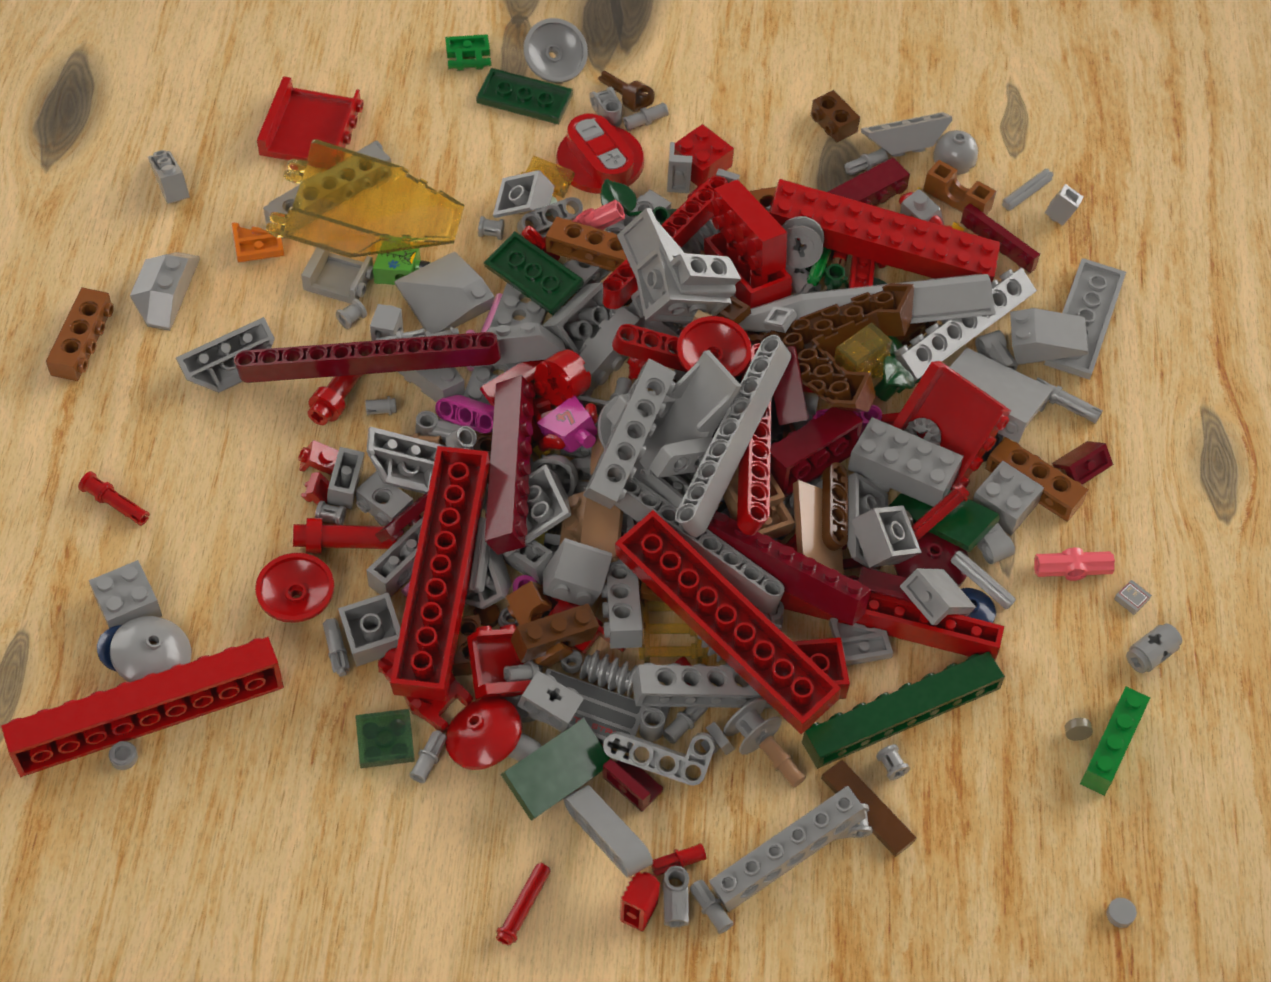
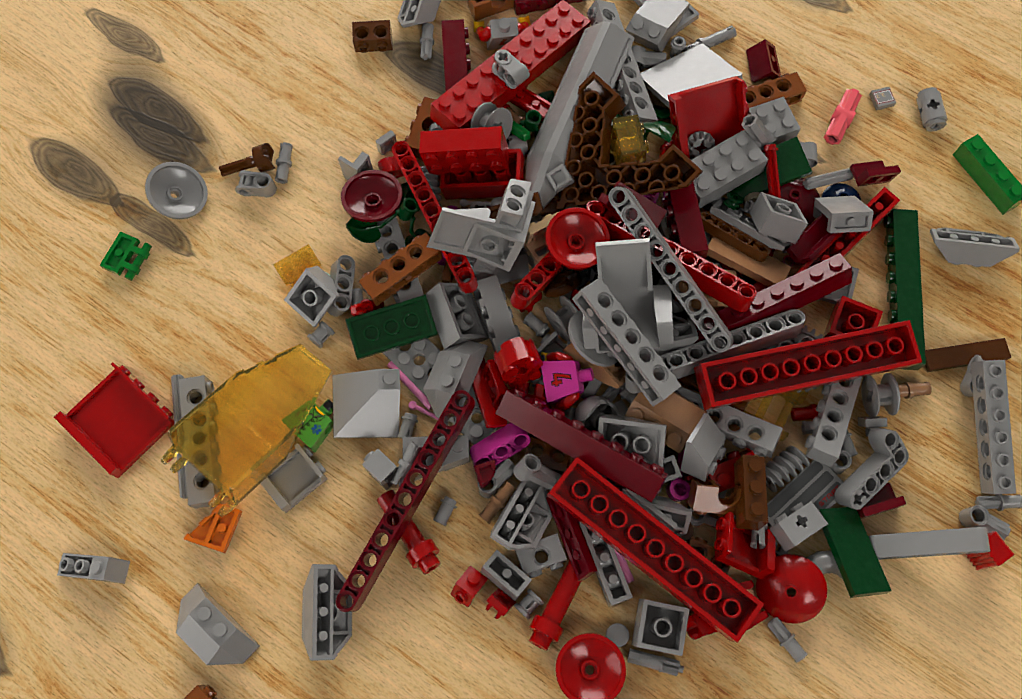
camera: 55 degrees left, 15 degrees up
light grey bush [336,299,367,329] -> none
clear green plate [355,709,415,768] -> none
dark green tile [476,68,573,125] -> none
red axle [496,863,551,946] -> none
red piece [556,113,644,194] -> none
coral piece [572,200,625,230] -> none
red axle [651,843,707,876] -> none
red brick [674,124,734,186] -> none
light grey bush [876,744,910,780] -> none
dark tan tile [1064,718,1093,741] -> none
none -> dark red dish [341,170,403,222]
none -> dark red tile [473,459,496,489]
none -> light grey piece [492,49,530,89]
none -> light grey tile [606,623,629,647]
none -> light grey pin [670,36,686,58]
none -> dark green bush [723,192,744,210]
none -> light grey piece [741,114,776,151]
none -> dark red panel [849,161,901,187]
none -> light grey wedge [930,228,1020,267]

